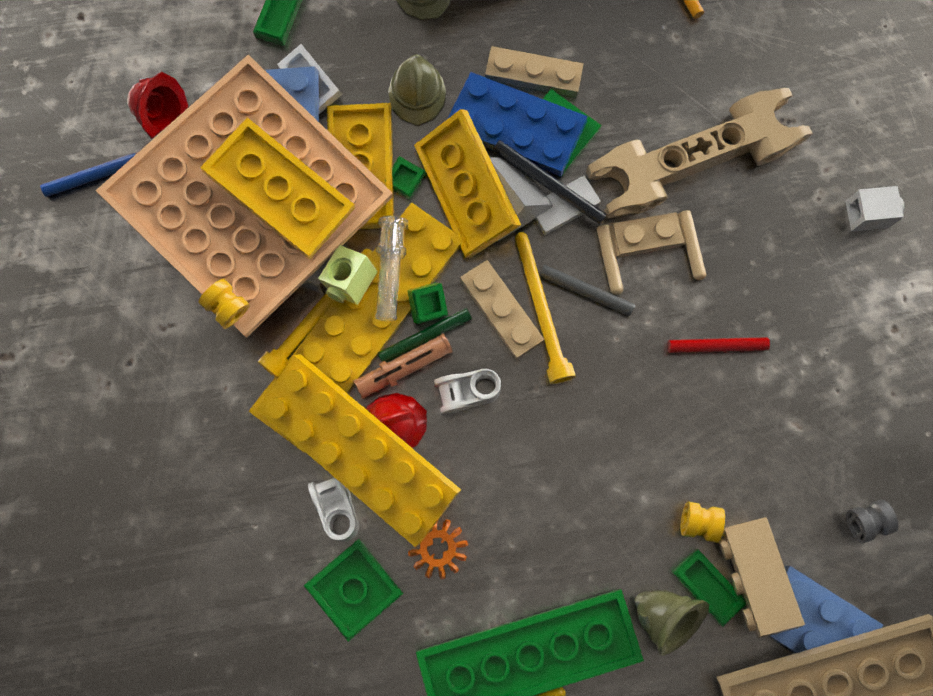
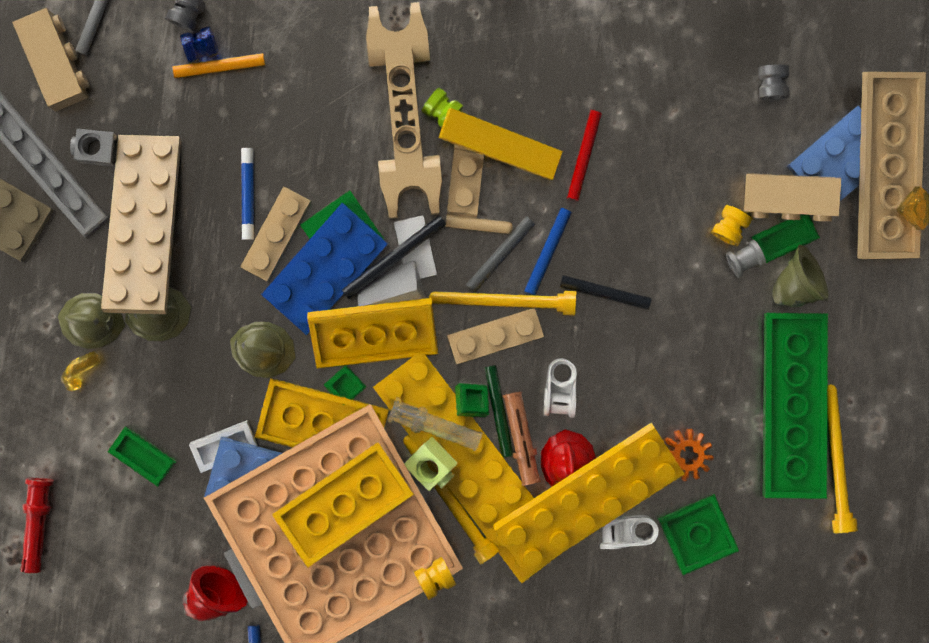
camera: 70 degrees left, 10 degrees up
none -> blue bar [241,148,254,240]
none -> lime wheel [421,87,464,127]
none -> yellow tile [439,108,563,180]
none -> blue bar [524,208,572,295]
none -> black bar [560,275,652,310]
none -> light grey bush [726,240,766,277]

